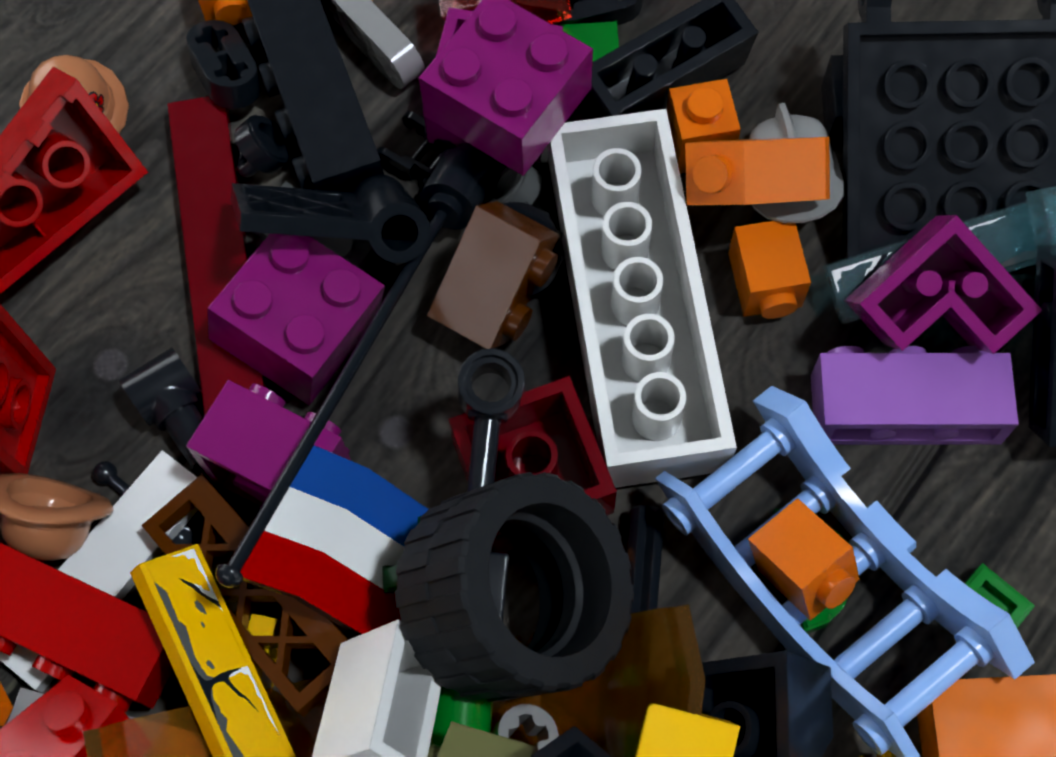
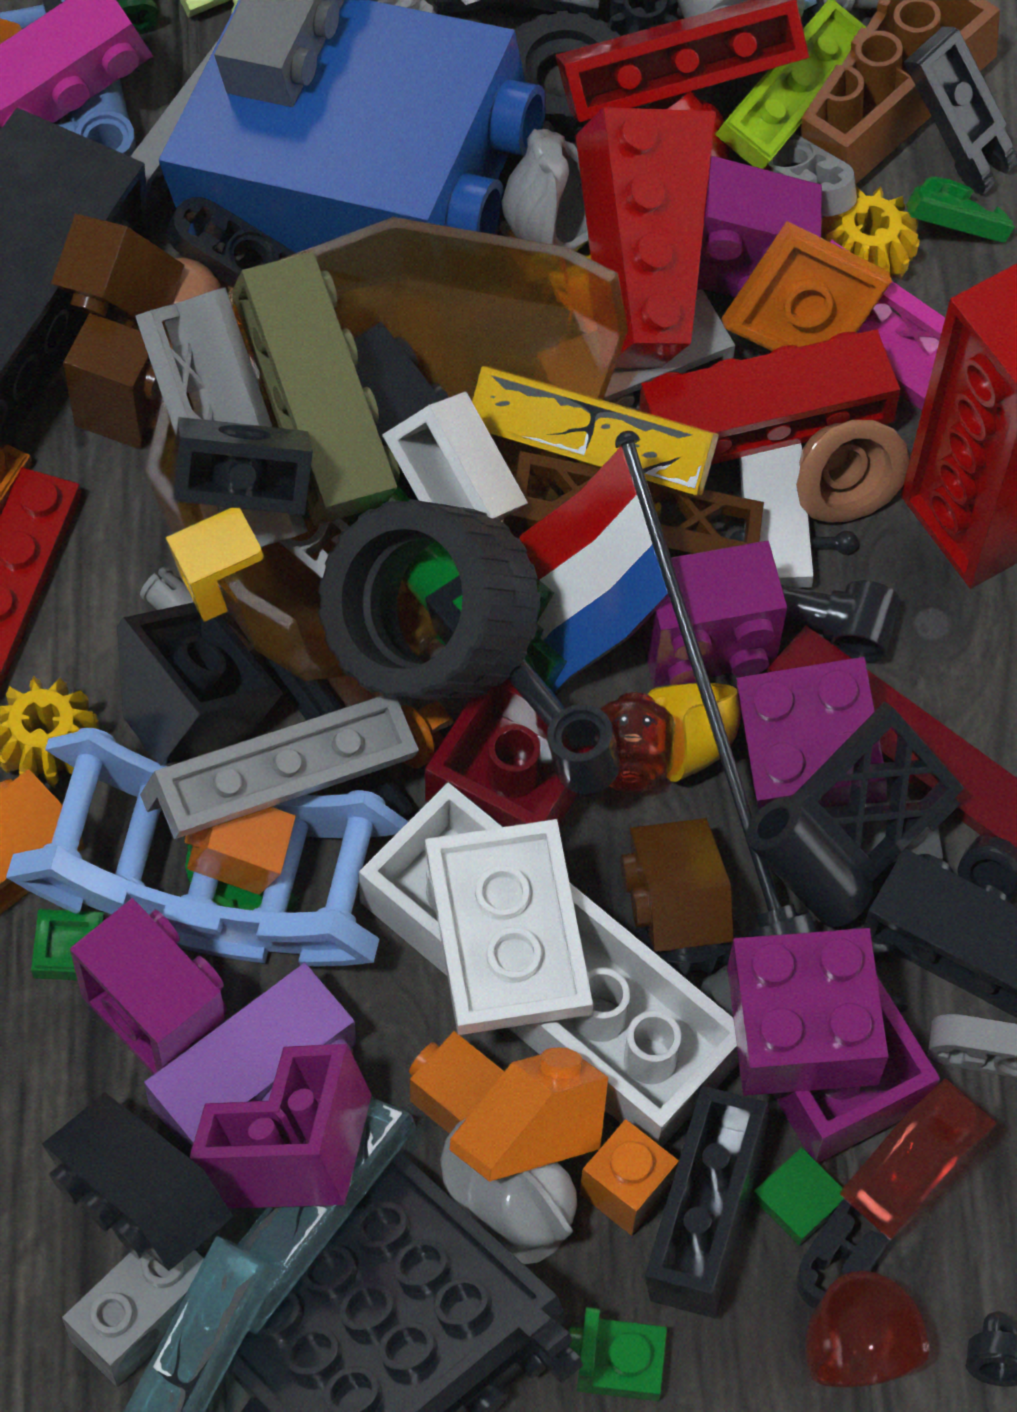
camera: 135 degrees right, 5 degrees down
none -> magenta brick [70,898,228,1075]
none -> light grey fence [140,696,419,839]
none -> white plate [425,819,593,1035]
none -> green bracket [568,1307,667,1402]
none -> clear red head [599,692,676,793]
none -> yellow helmet [644,683,741,782]

